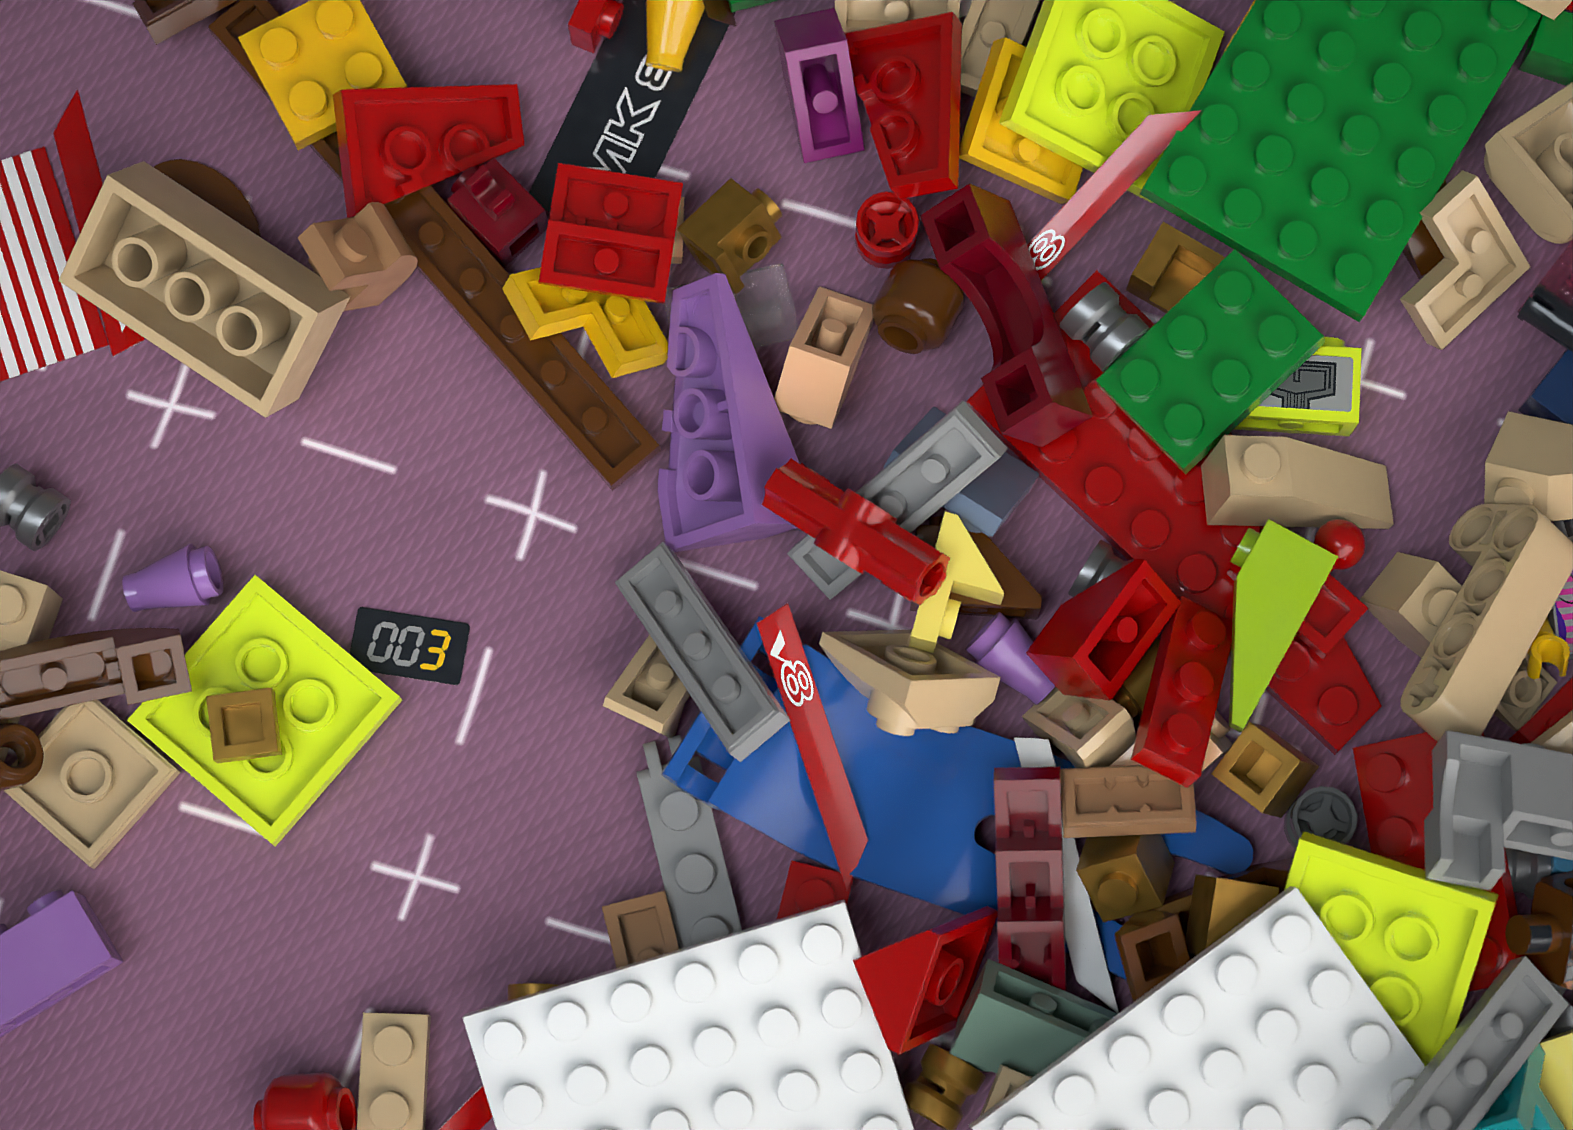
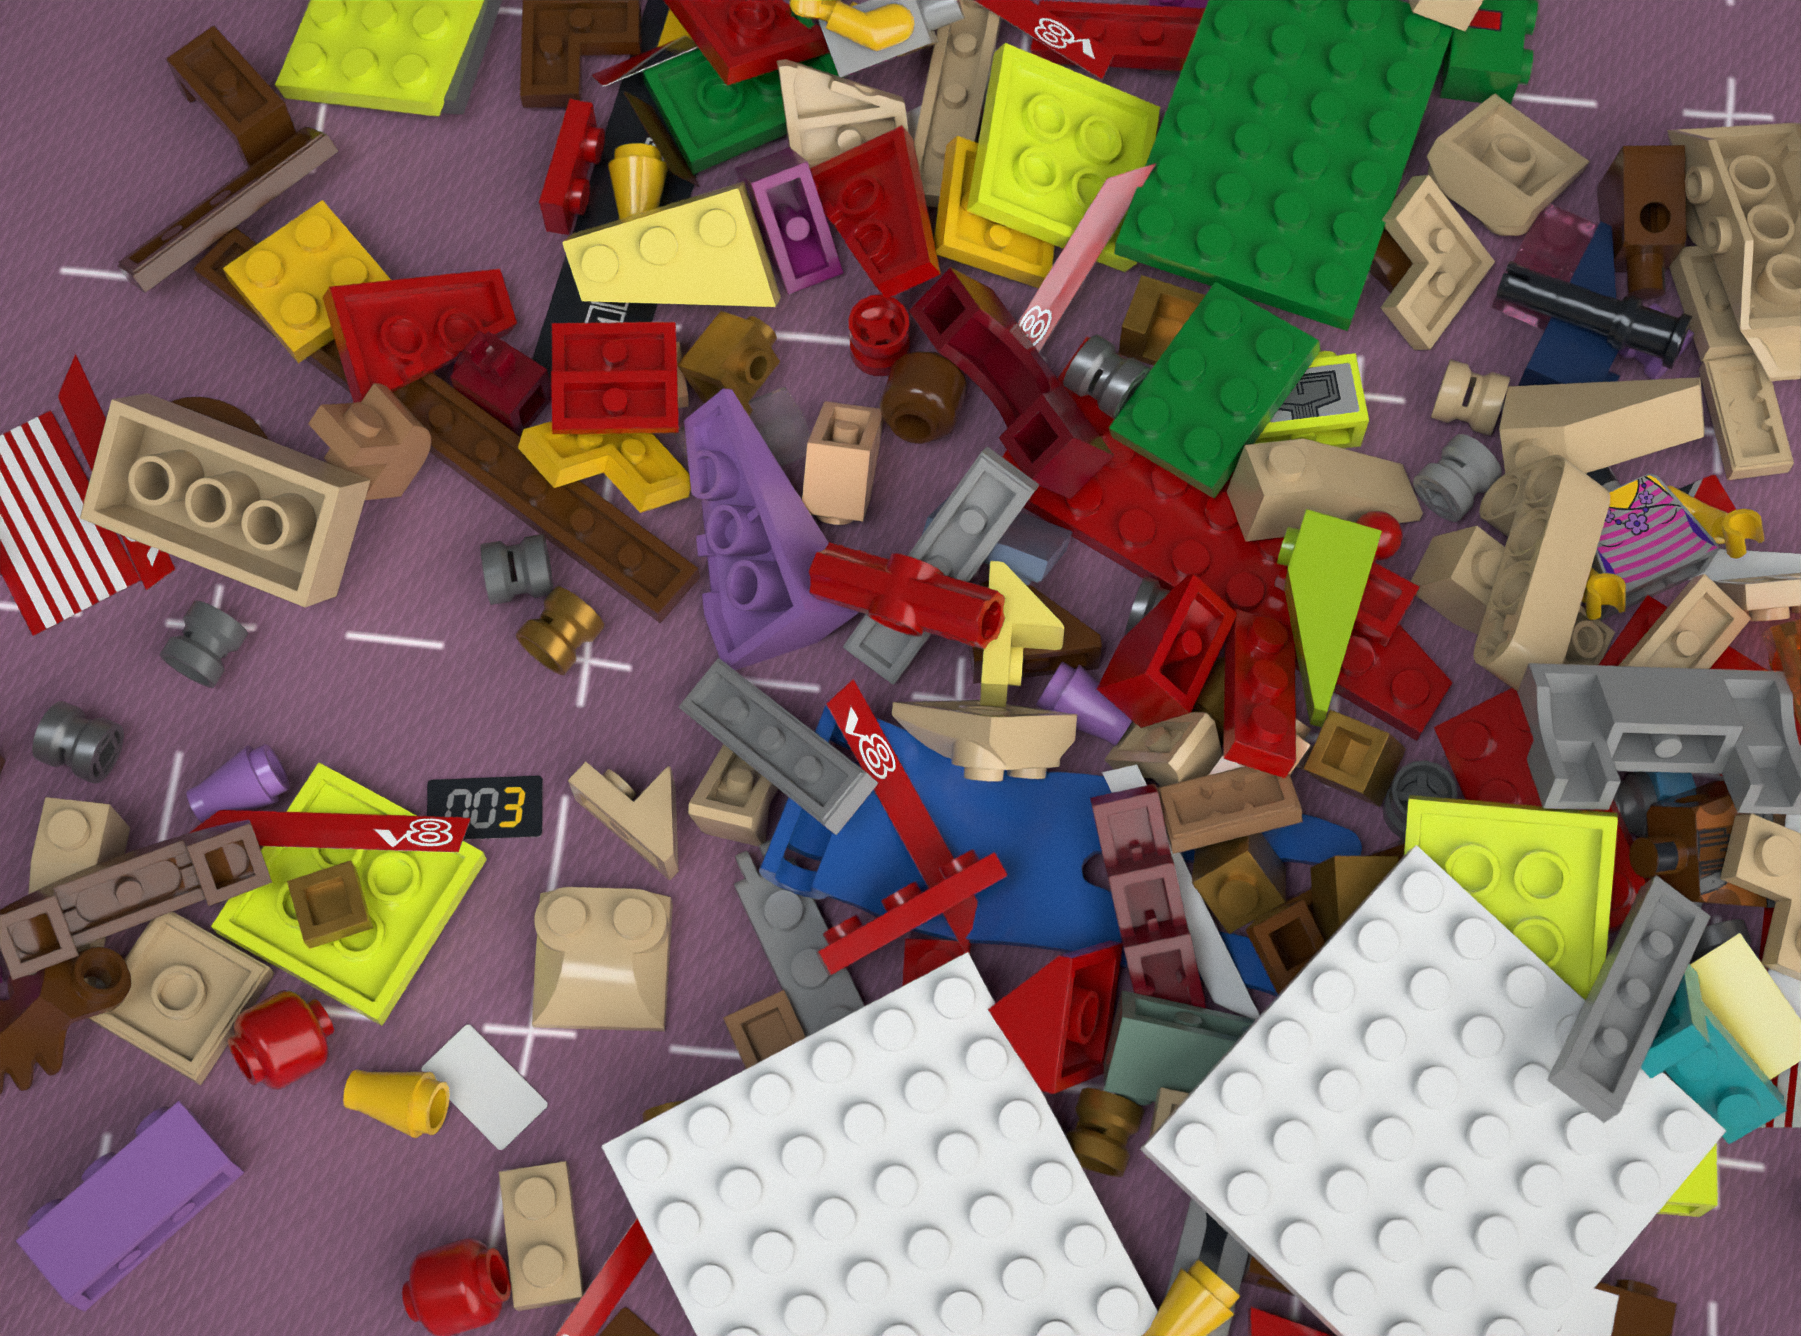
camera: 10 degrees left, 10 degrees down
none -> dark grey wheel [159,600,249,688]
none -> red sticker [189,810,471,853]
none -> red head [228,990,334,1090]
none -> yellow cone [343,1069,450,1138]
none -> white sticker [422,1025,547,1150]
none -> dark grey wheel [480,534,554,605]
none -> pearl gold wheel [515,586,604,675]
none -> tan slope [532,887,673,1032]
none -> light yellow wedge [562,181,781,307]
none -> tan slope [568,762,679,880]
none -> red plate [816,848,1008,976]
none -> light grey wheel [1413,434,1502,522]
none -> tan wheel [1431,359,1510,436]

